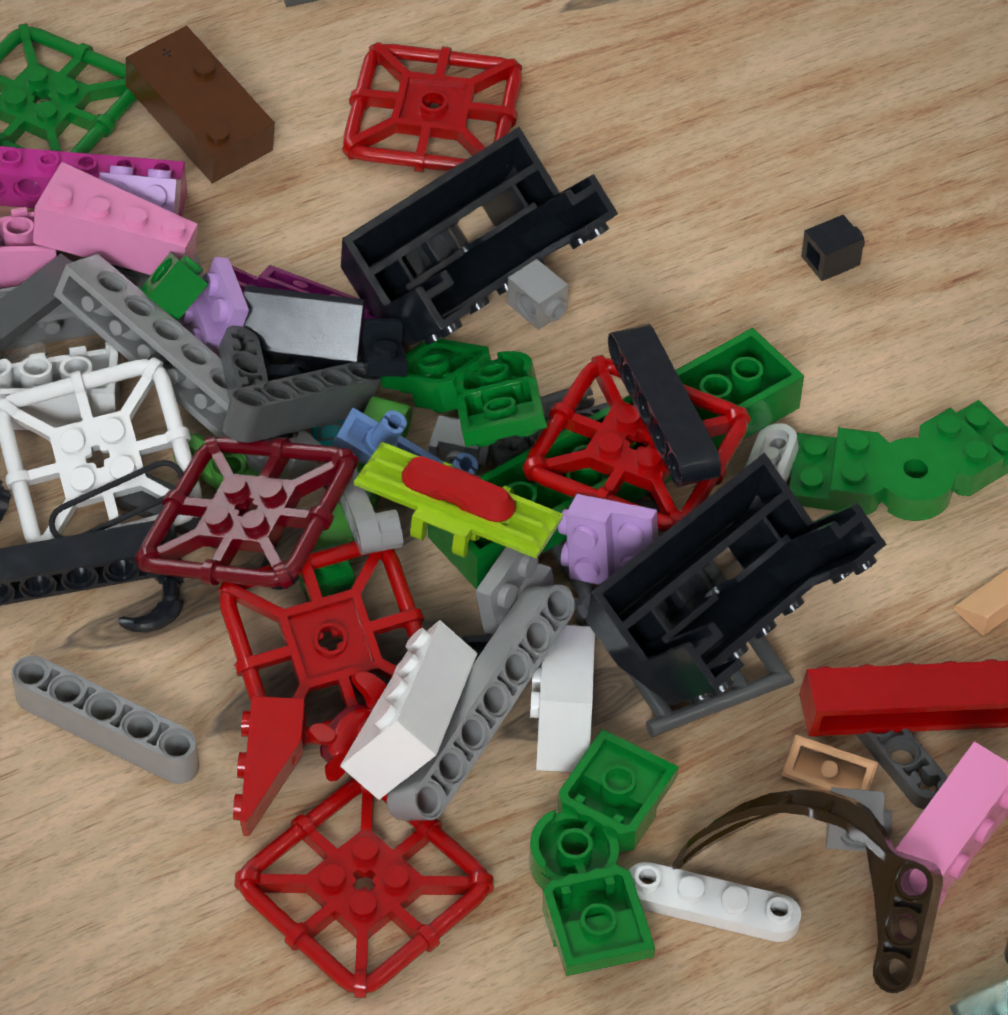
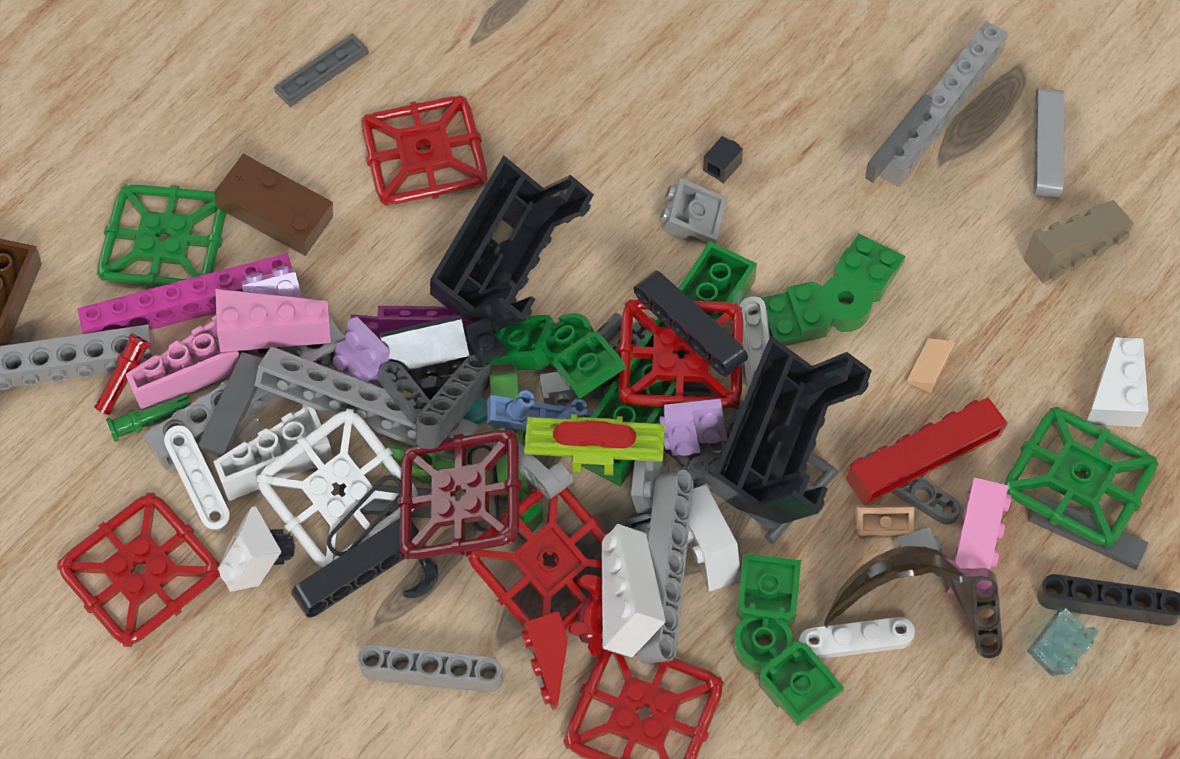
camera: 20 degrees left, 10 degrees up
green brick [140,252,208,321] -> none
light grey brick [507,259,568,330] -> none
none -> light grey plate [659,178,727,243]

